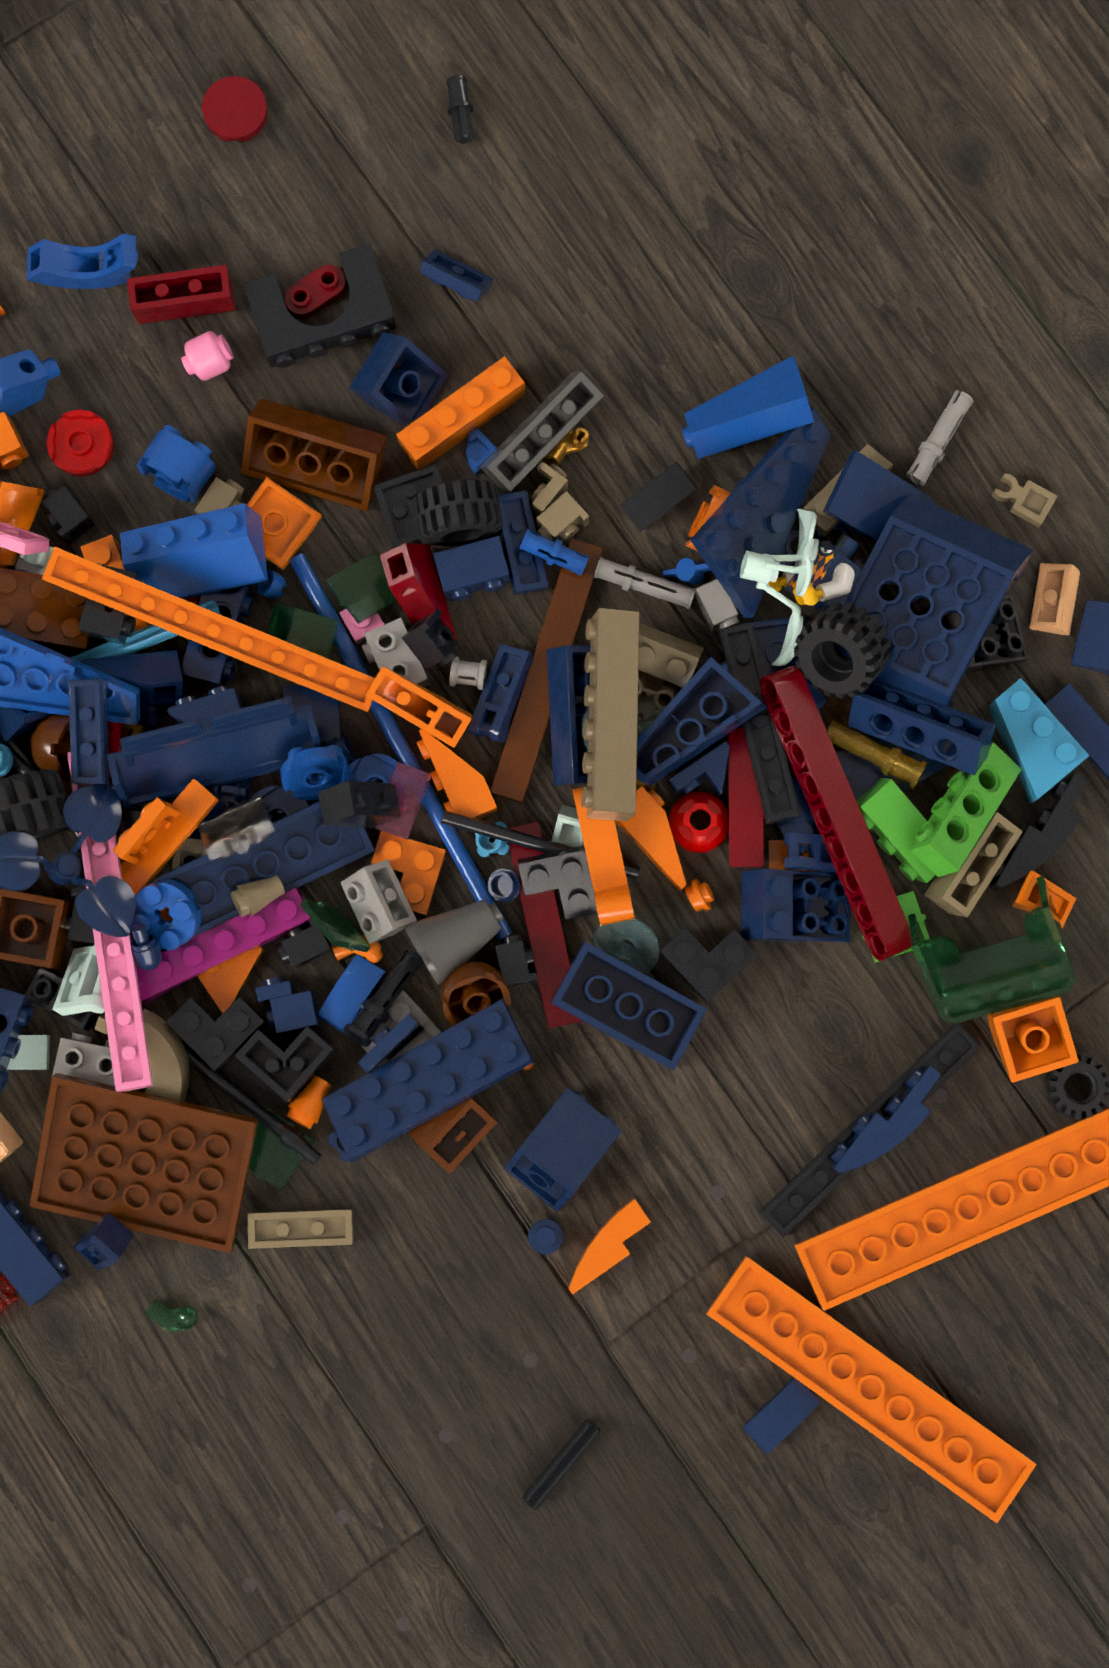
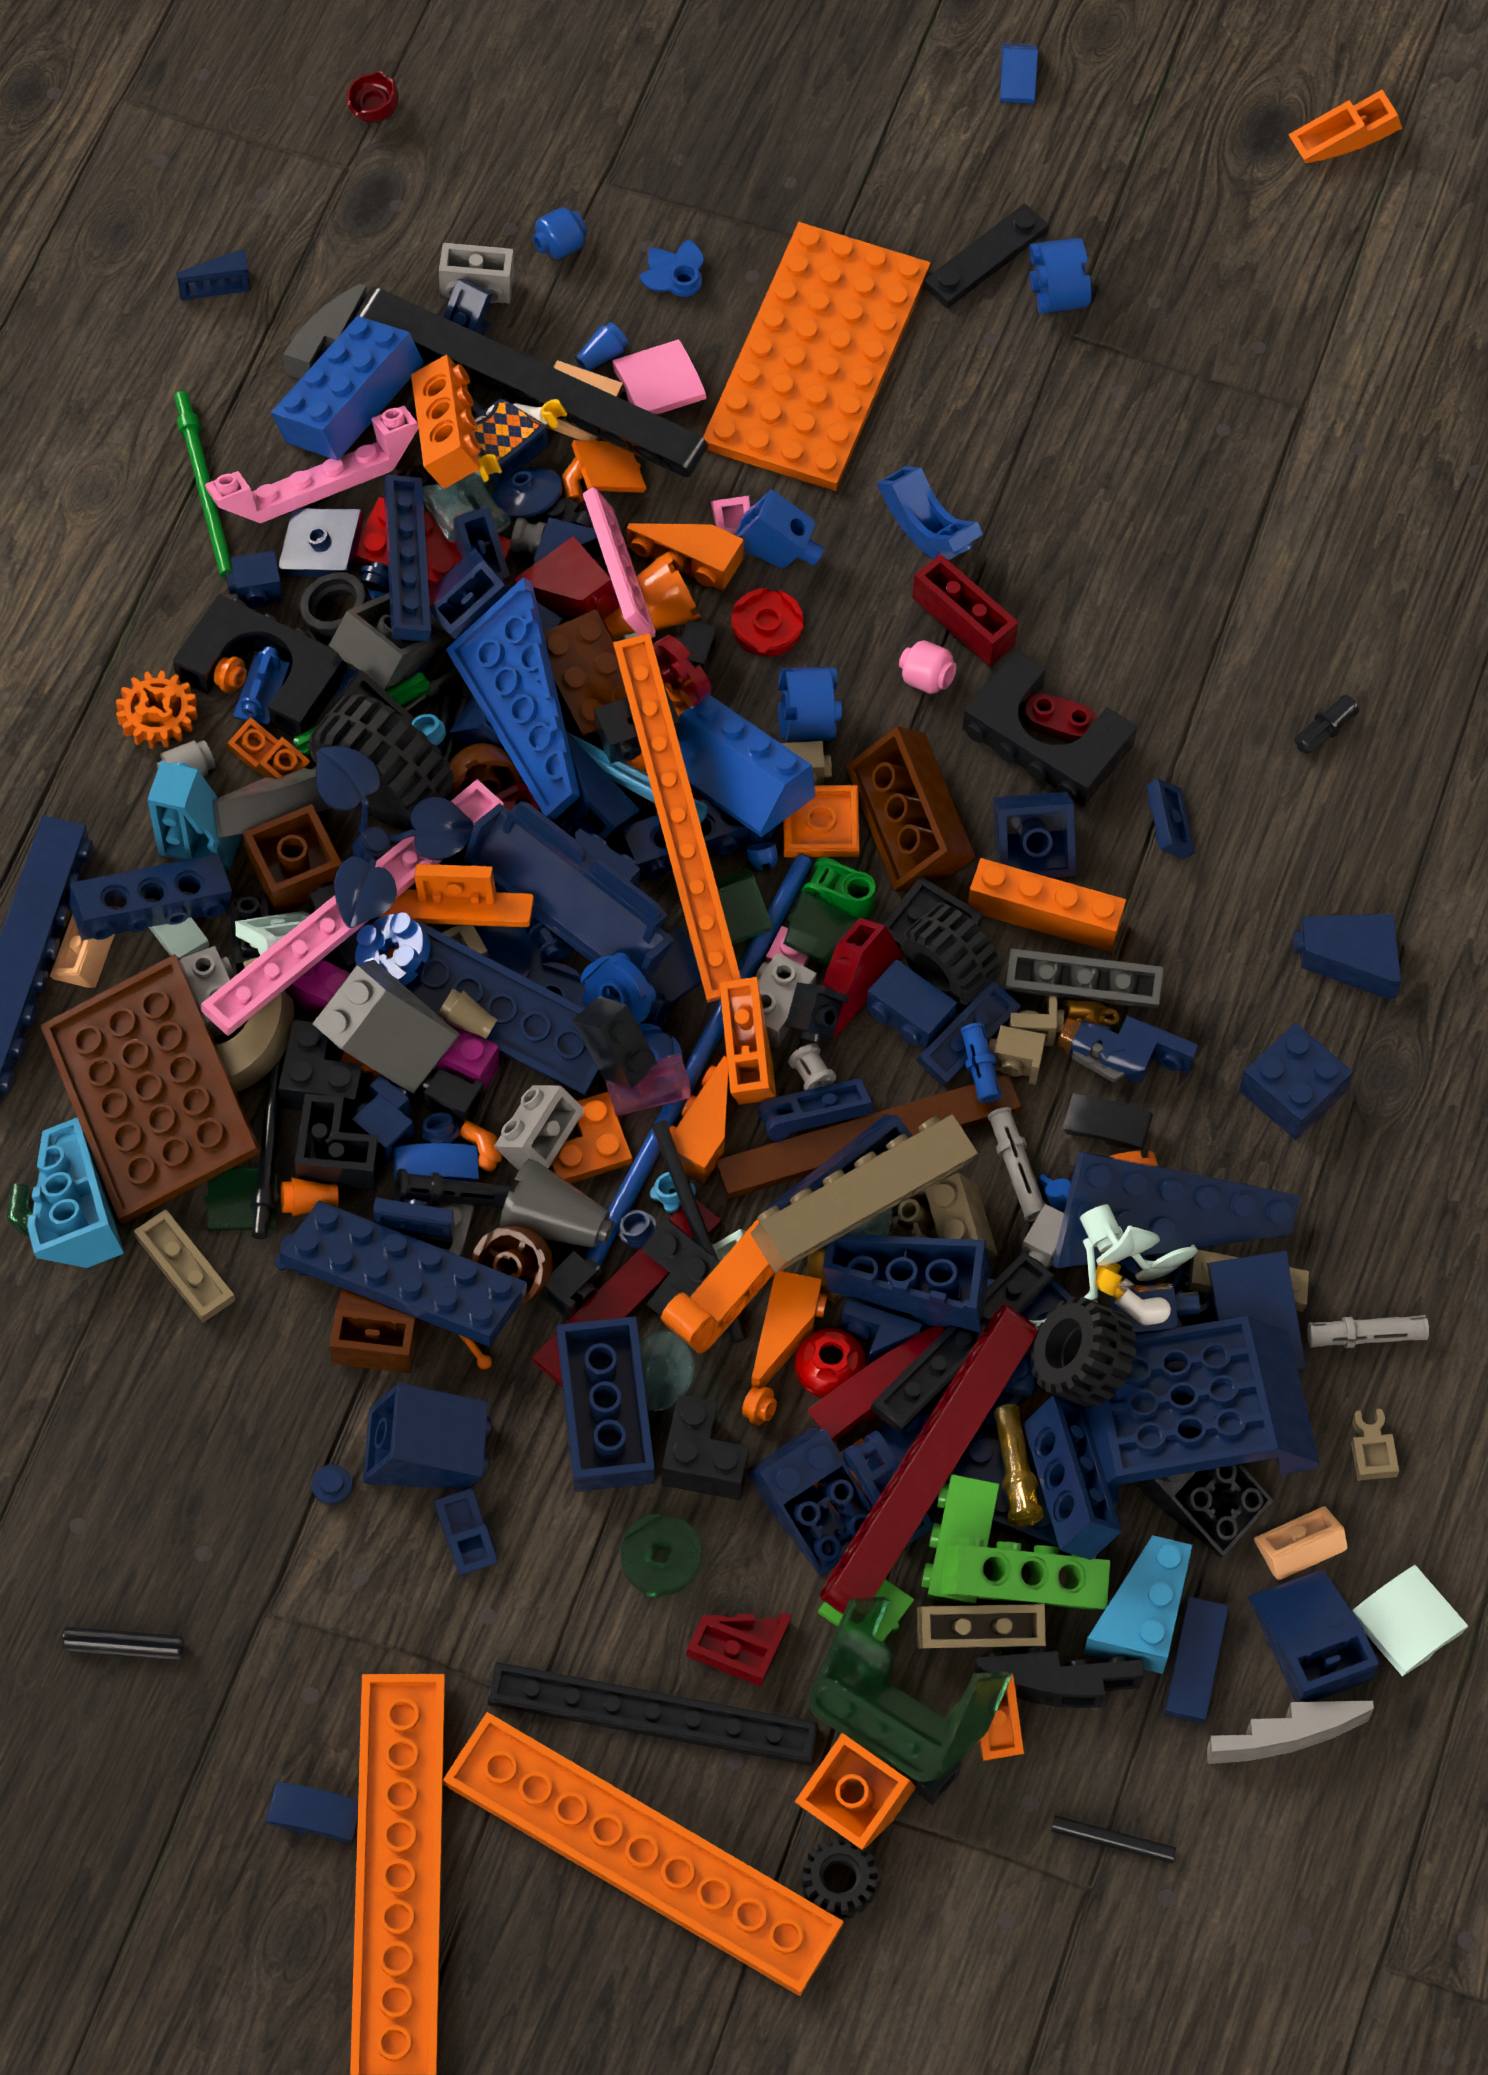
camera: 45 degrees right, 20 degrees down
dark blue tile [68,679,109,784] -> none
dark blue slope [73,1212,134,1270] -> none
dark blue cylinder [131,924,162,971] -> none
clear smoke plate [198,797,275,861] -> none
dark red tile [201,76,267,142] -> none
clear green piece [300,900,371,953] -> none
blue tile [466,427,497,475] -> none
orange slope [569,1198,651,1295] -> none
blue slope [682,356,814,459] -> none
dark blue slope [831,1066,941,1173] -> none
none -> dark azure wedge [27,1118,124,1268]
none -> dark grey slope [313,959,460,1094]
none -> dark blue plate [421,1112,460,1144]
none -> dark blue slope [433,1488,498,1576]
none -> clear green plate [621,1514,700,1598]
none -> dark red plate [653,635,712,708]
none -> dark red wing [686,1613,792,1687]
none -> green piece [801,857,876,920]
none -> dark blue plate [1057,1016,1198,1082]
none -> dark blue brick [1239,1022,1353,1140]
none -> dark blue slope [1293,914,1401,999]

